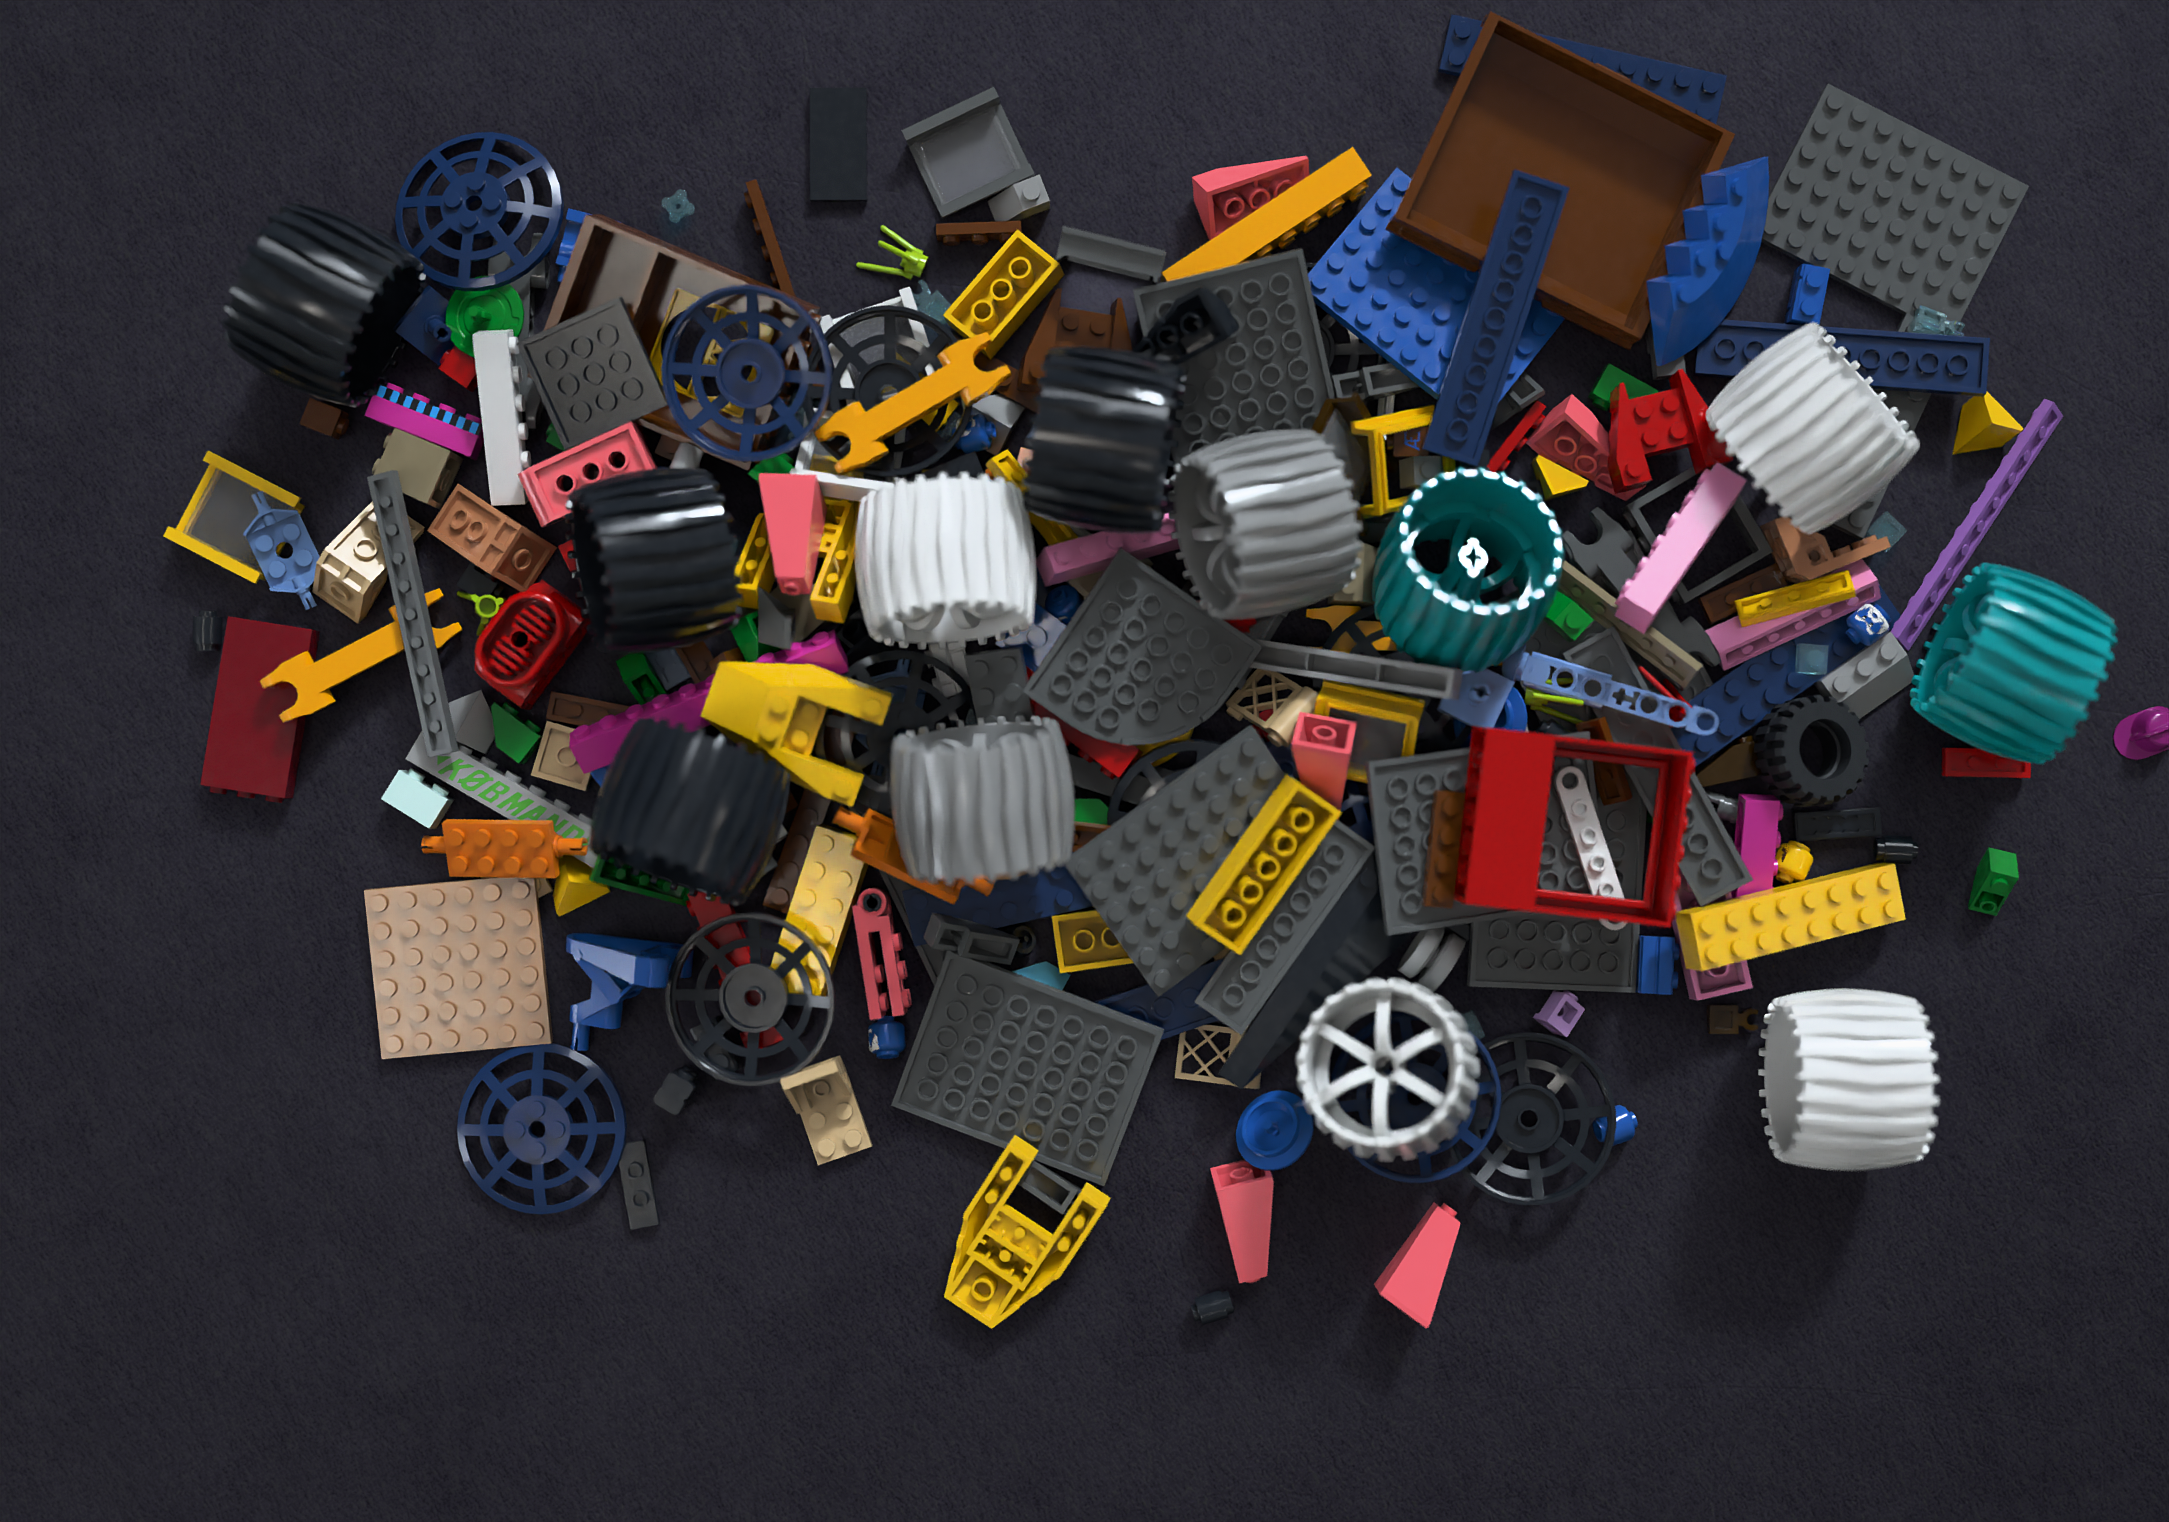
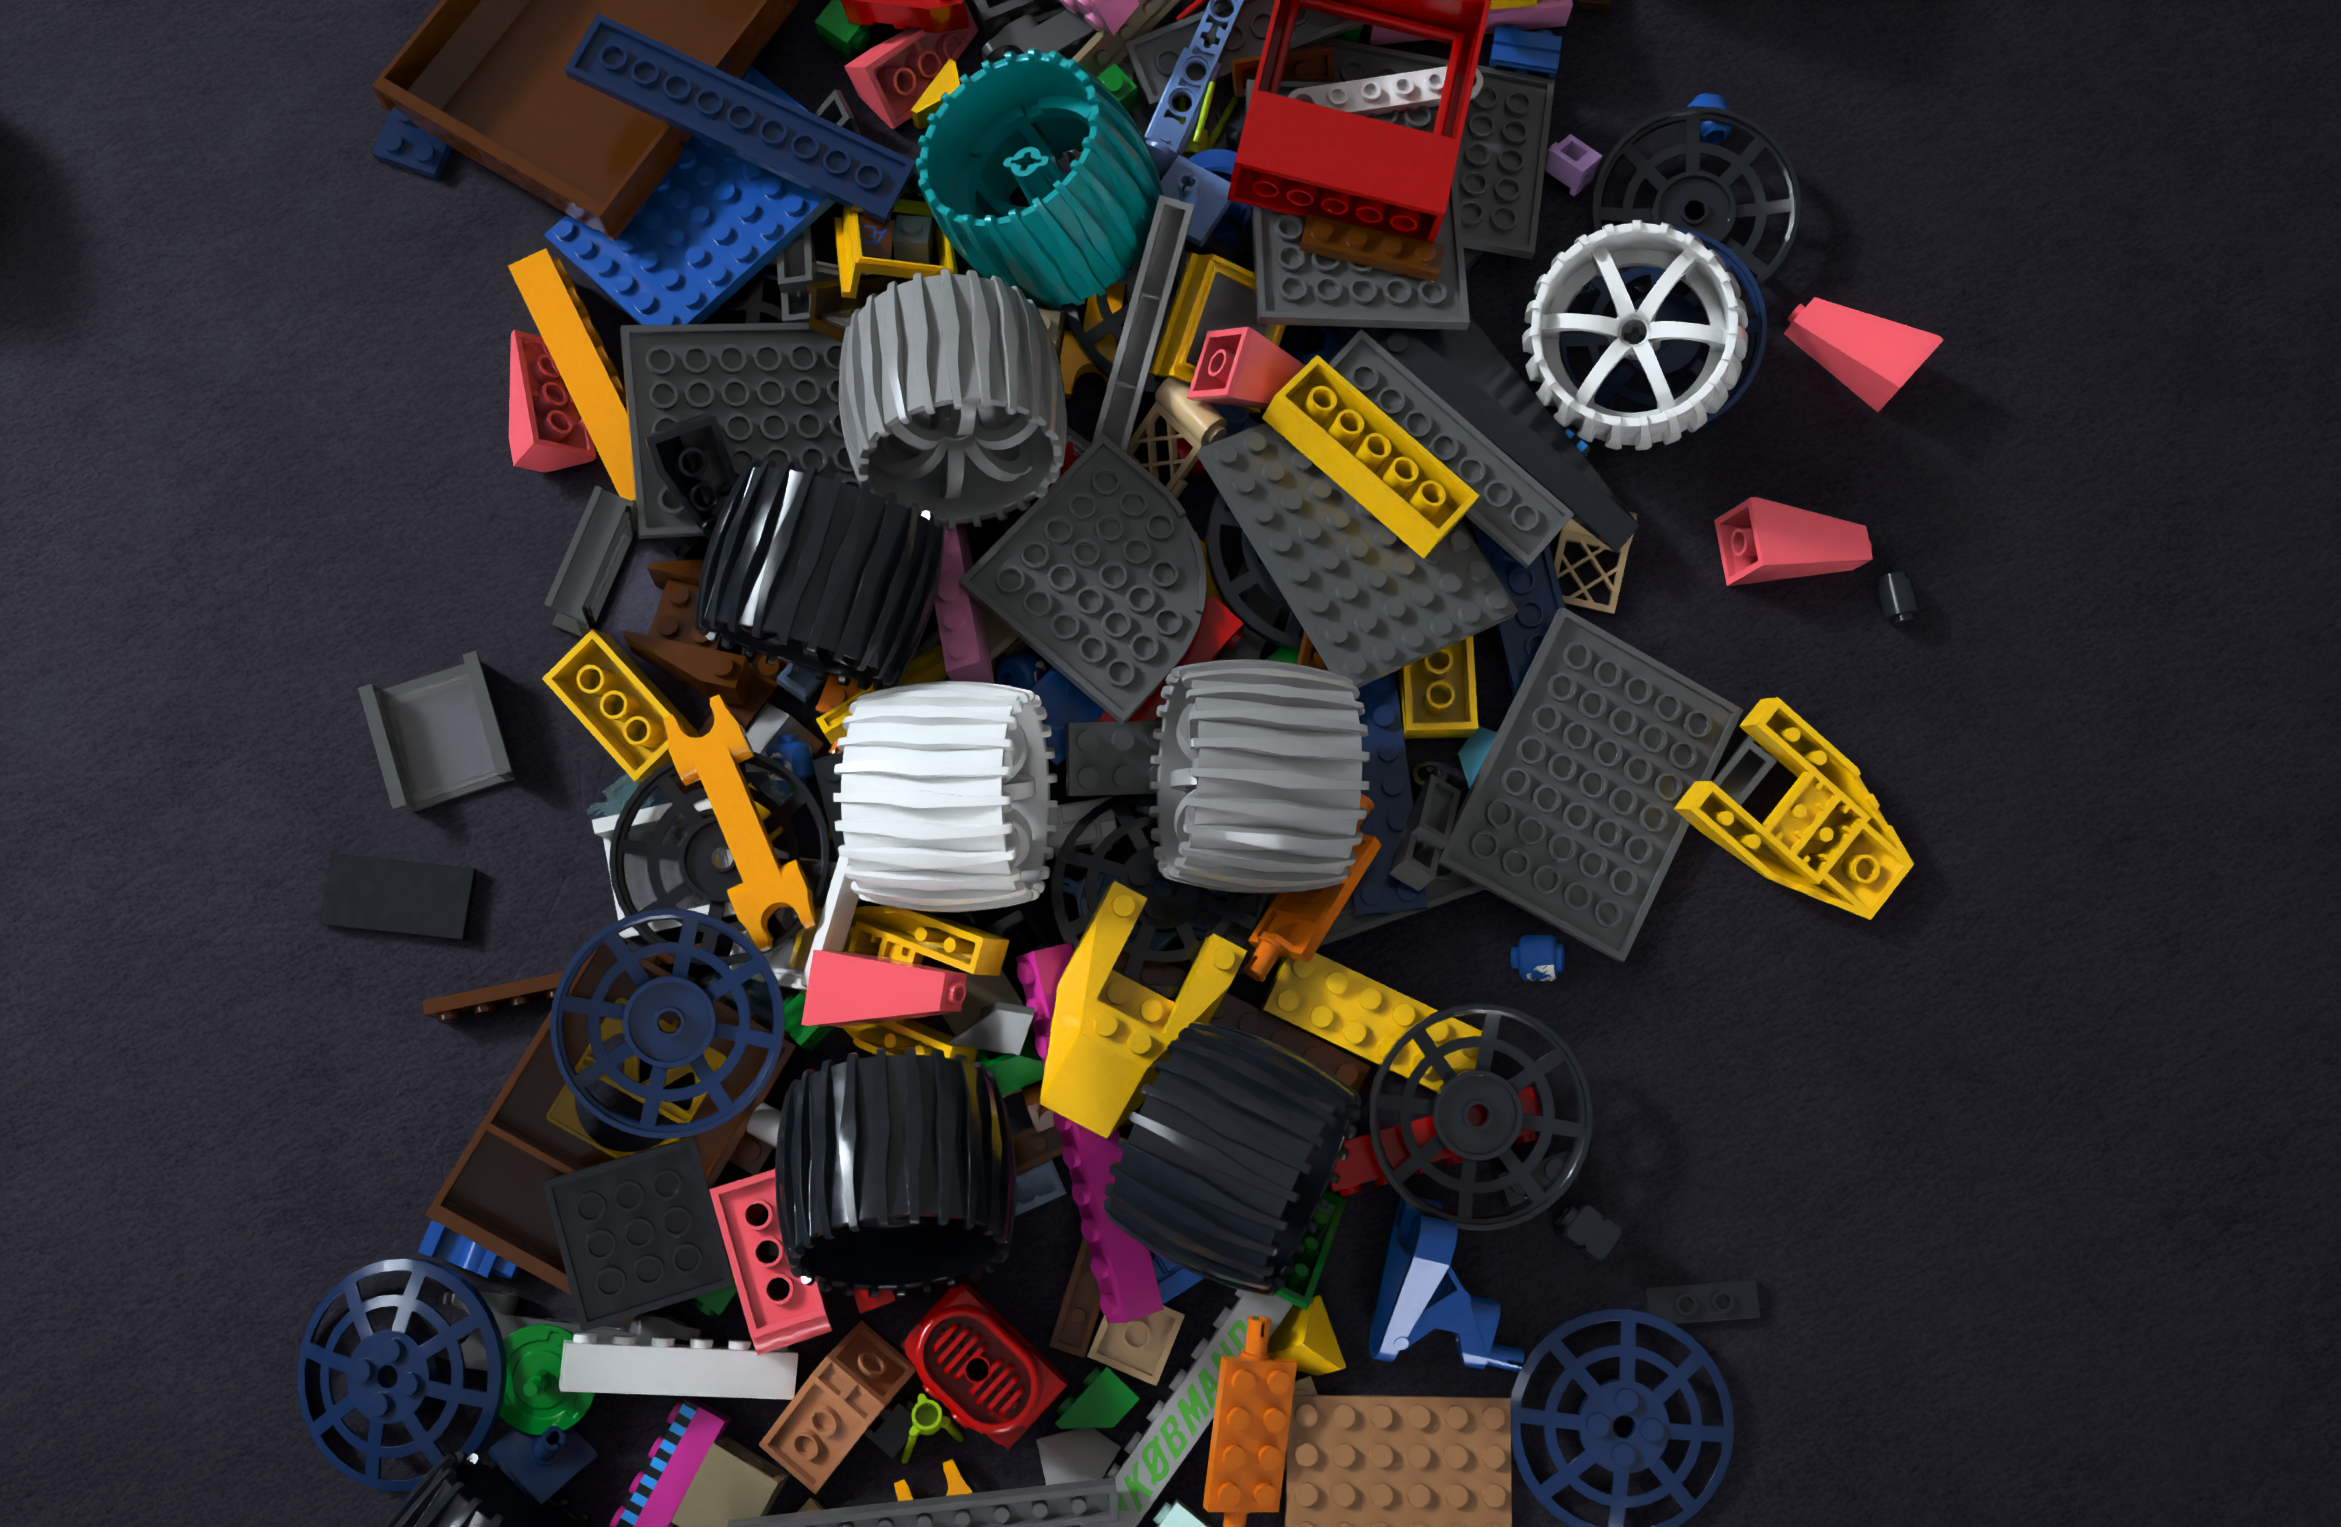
camera: 90 degrees left, 10 degrees down
red brick [438,346,478,392] -> none
green slope [616,653,669,705] -> none
clear light blue plate [661,189,695,223] -> none
tan bracket [780,1055,872,1165] -> none
coral hinge [852,887,912,1020] -> none
lime plant [856,225,928,280] -> none
reddish brown plate [936,221,1022,246] -> none
light grey slope [988,174,1050,222] -> none
blue piece [1236,1091,1313,1171] -> none
light grey wheel [1397,927,1466,991] -> none
red plate [1487,400,1547,474] -> none

